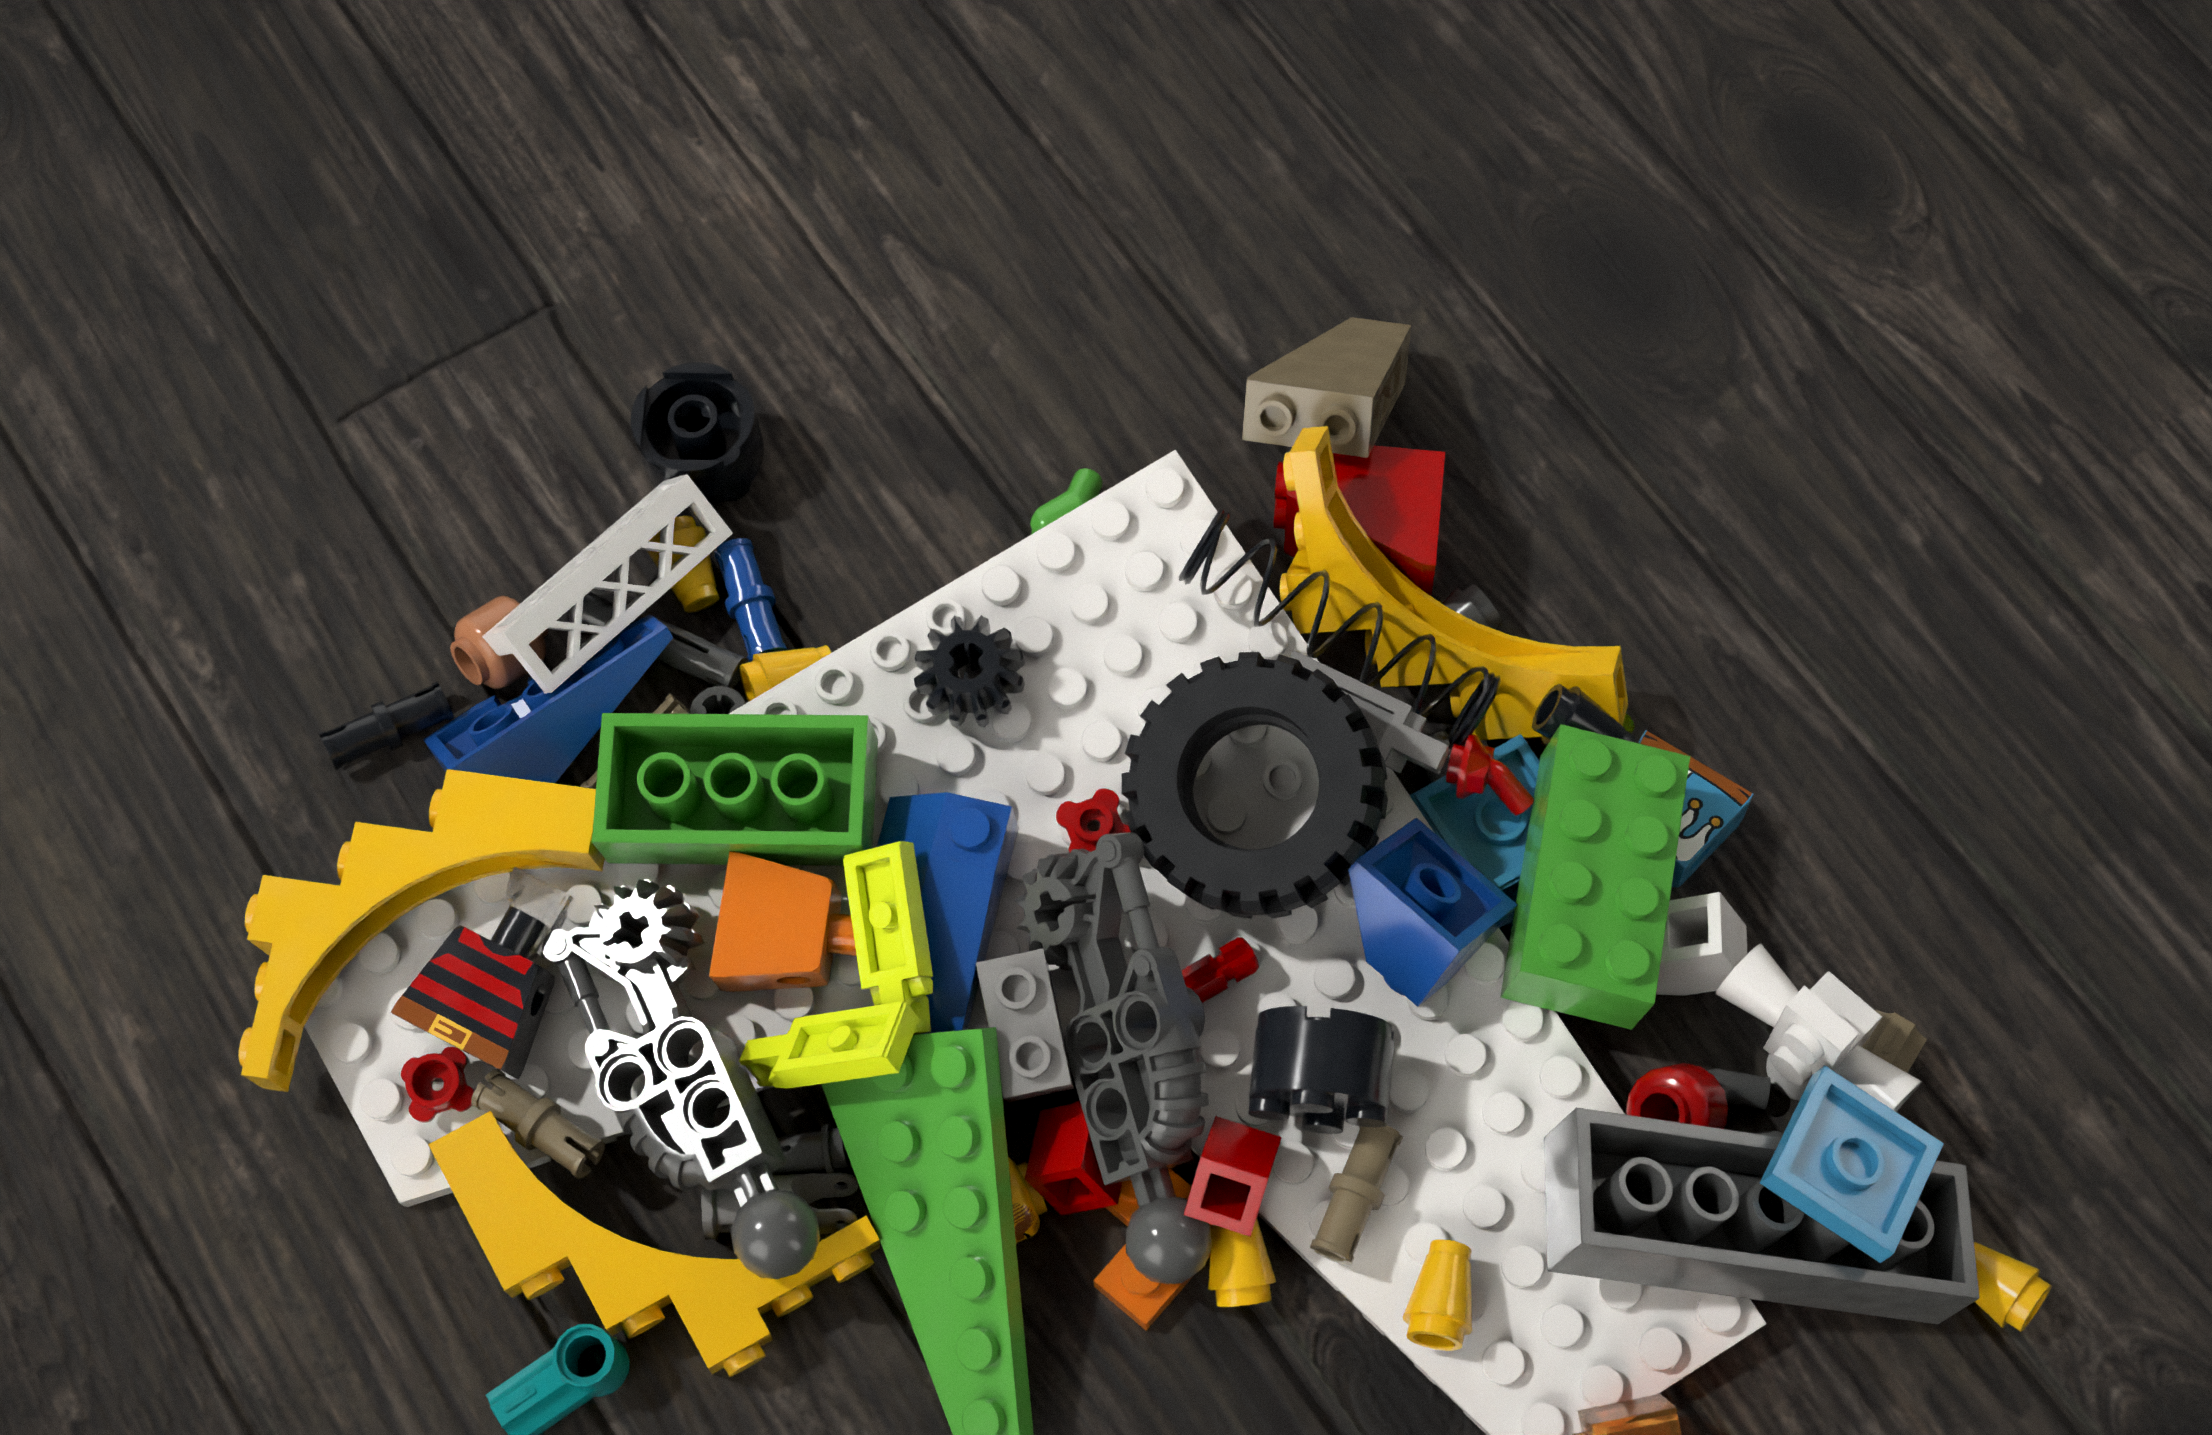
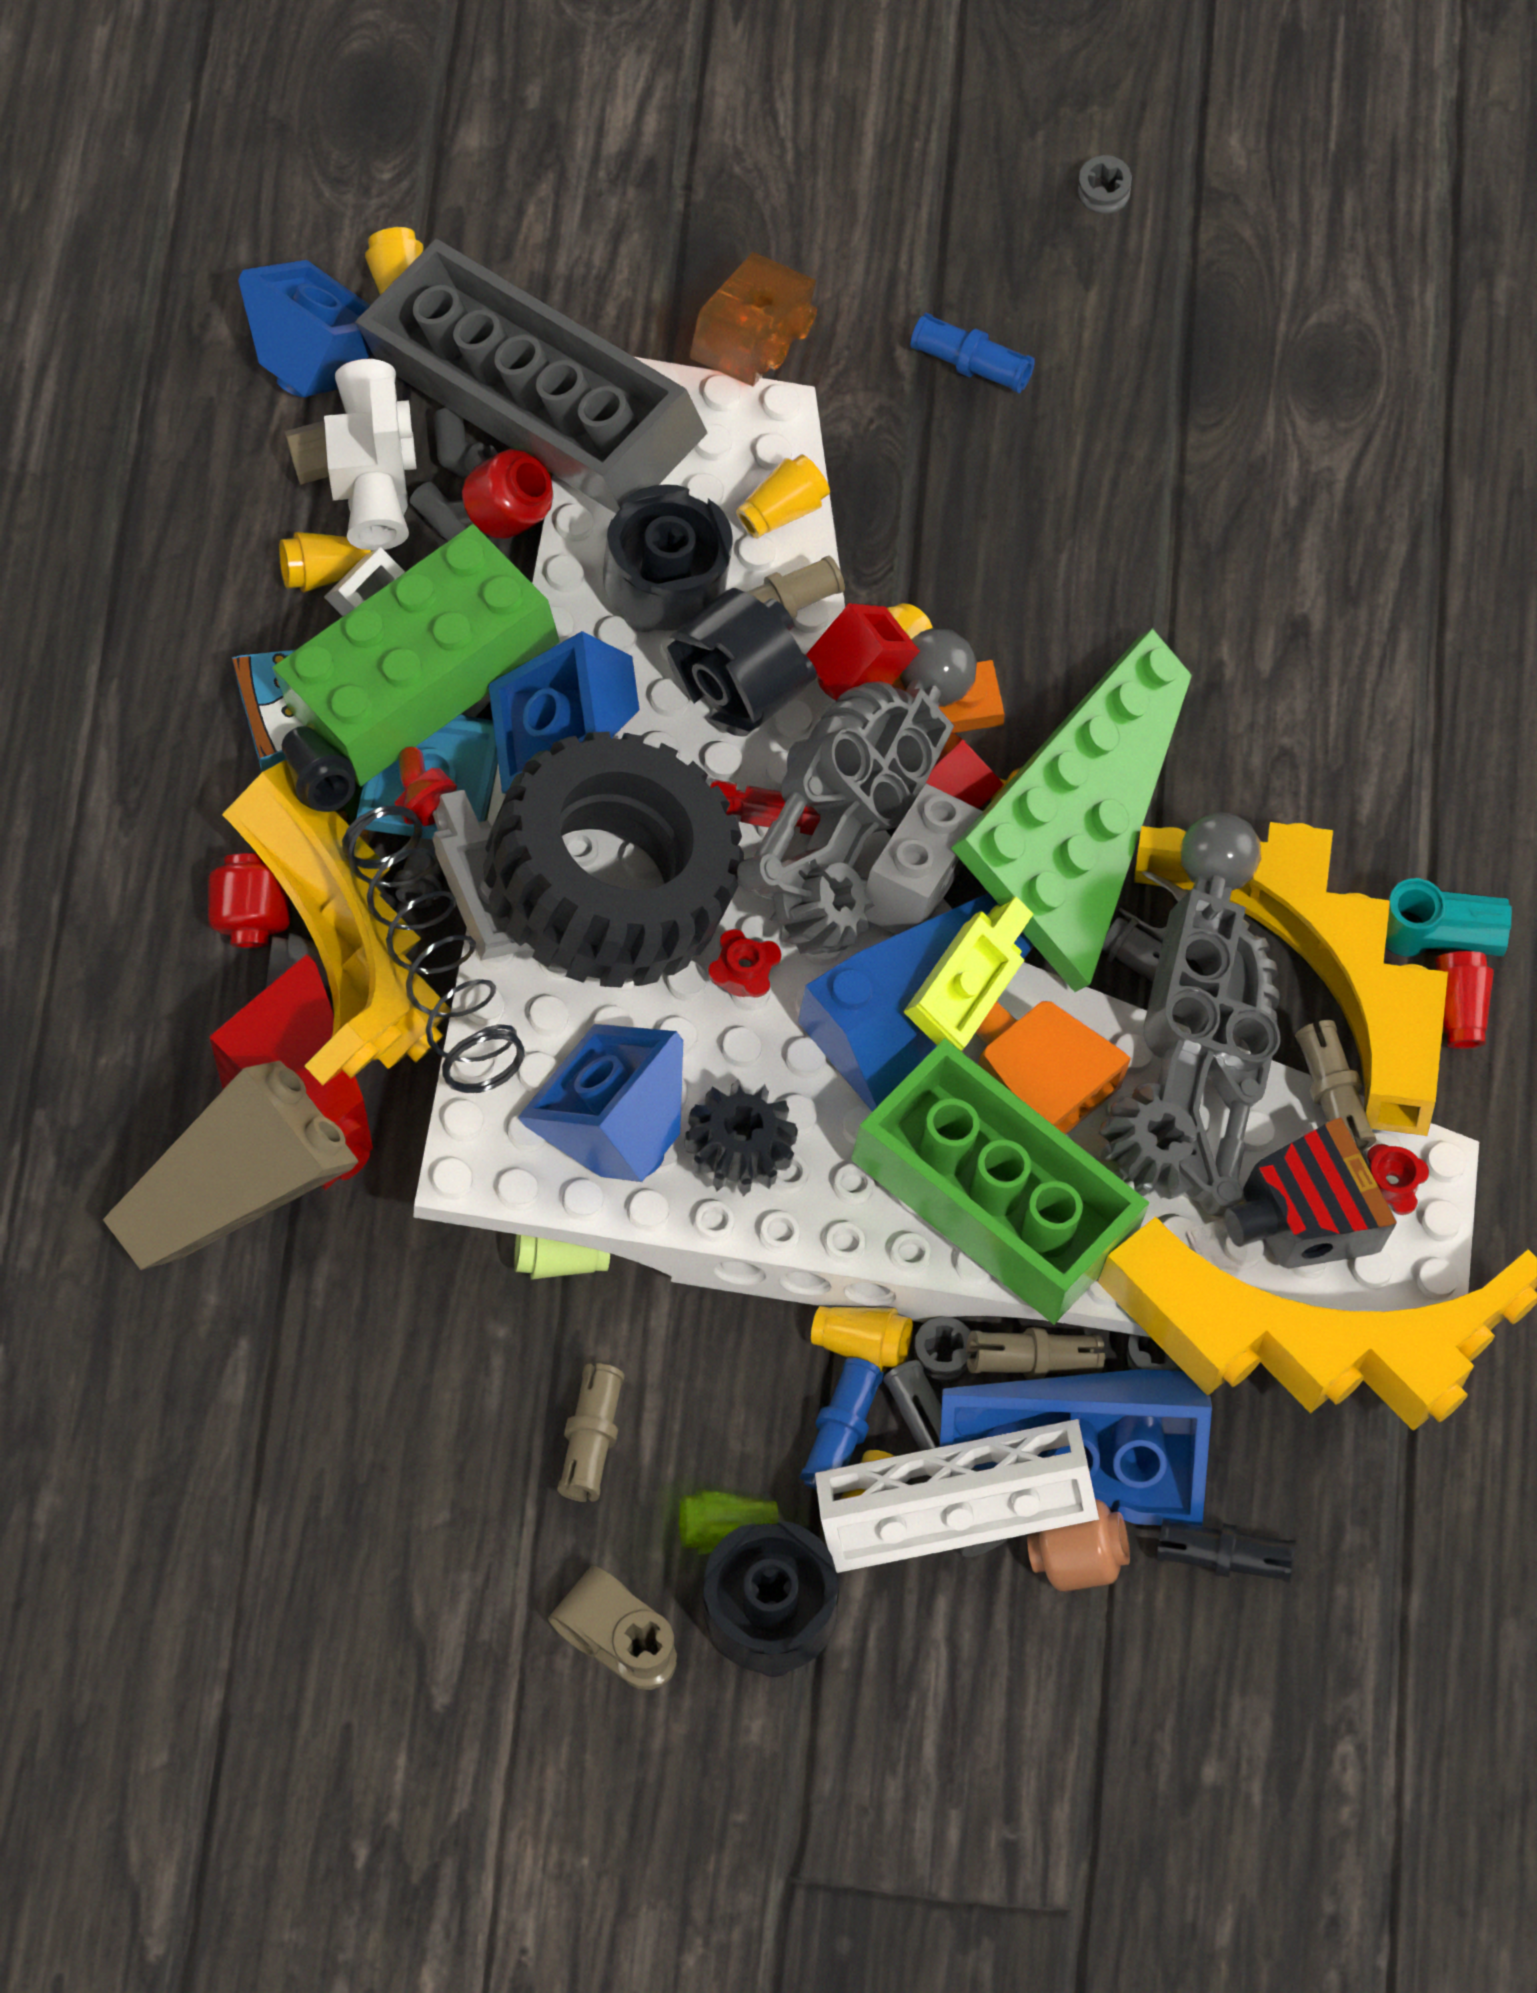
camera: 145 degrees left, 0 degrees up
neon yellow hinge [739,1001,919,1089] -> none
bright green arm [1030,468,1103,535] -> none
dark azure plate [1760,1065,1944,1263] -> none
none -> red head [208,853,291,948]
none -> blue slope [238,260,372,397]
none -> yellow cone [279,532,371,593]
none -> blue slope [518,1024,684,1182]
none -> dark tan piece [548,1566,677,1690]
none -> dark tan pin [557,1363,625,1502]
none -> black brick [603,484,733,632]
none -> clear neon green cone [678,1488,779,1555]
none -> red cone [1435,951,1494,1049]

